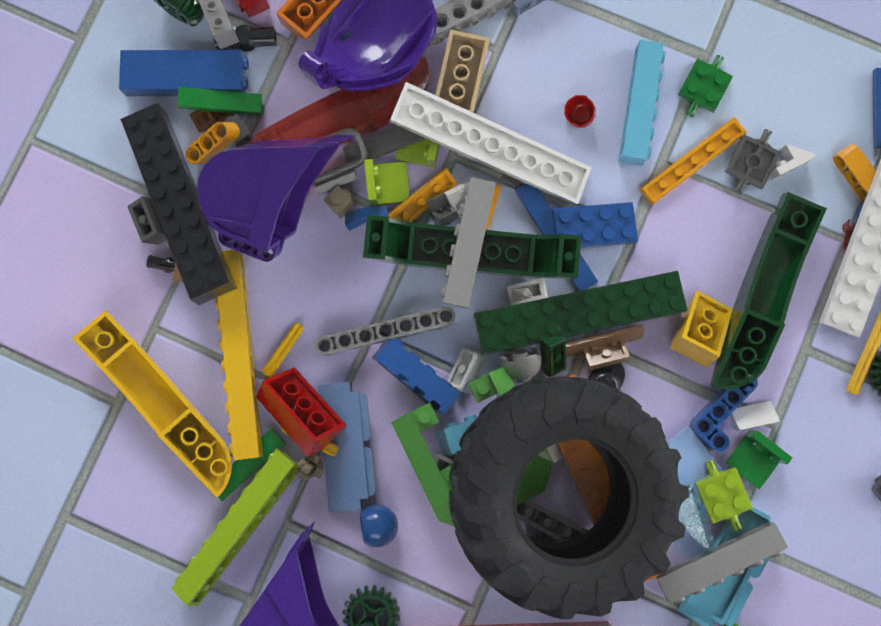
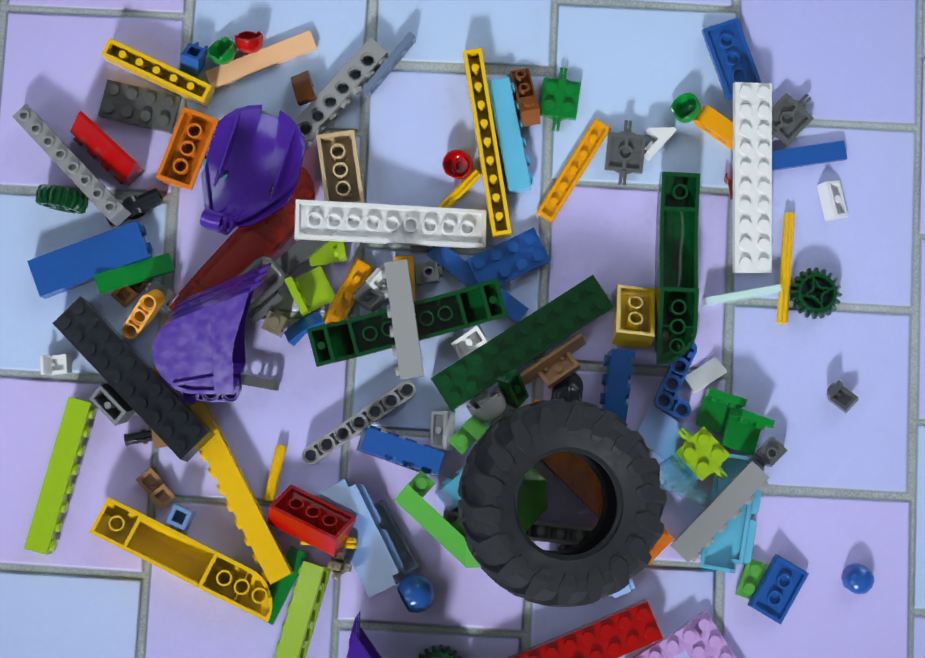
camera: 25 degrees left, 0 degrees up
none -> lime brick [24,397,97,555]
none -> white bracket [40,354,72,375]
none -> medium nougat slope [136,466,176,510]
none -> medium blue brick [166,504,196,532]
none -> dark grey beam [242,374,280,391]
none -> sand blue tile [374,499,421,577]
none -> dark grey brick [414,261,443,286]
none -> yellow axle [438,169,481,208]
none -> yellow brick [463,48,512,240]
none -> dark orange slope [510,68,541,127]
none -> blue wedge [599,349,636,422]
none -> green hair [671,93,701,123]
none -> light aqua tile [702,284,782,307]
none -> green bracket [720,408,775,456]
none -> dark grey brick [754,437,788,467]

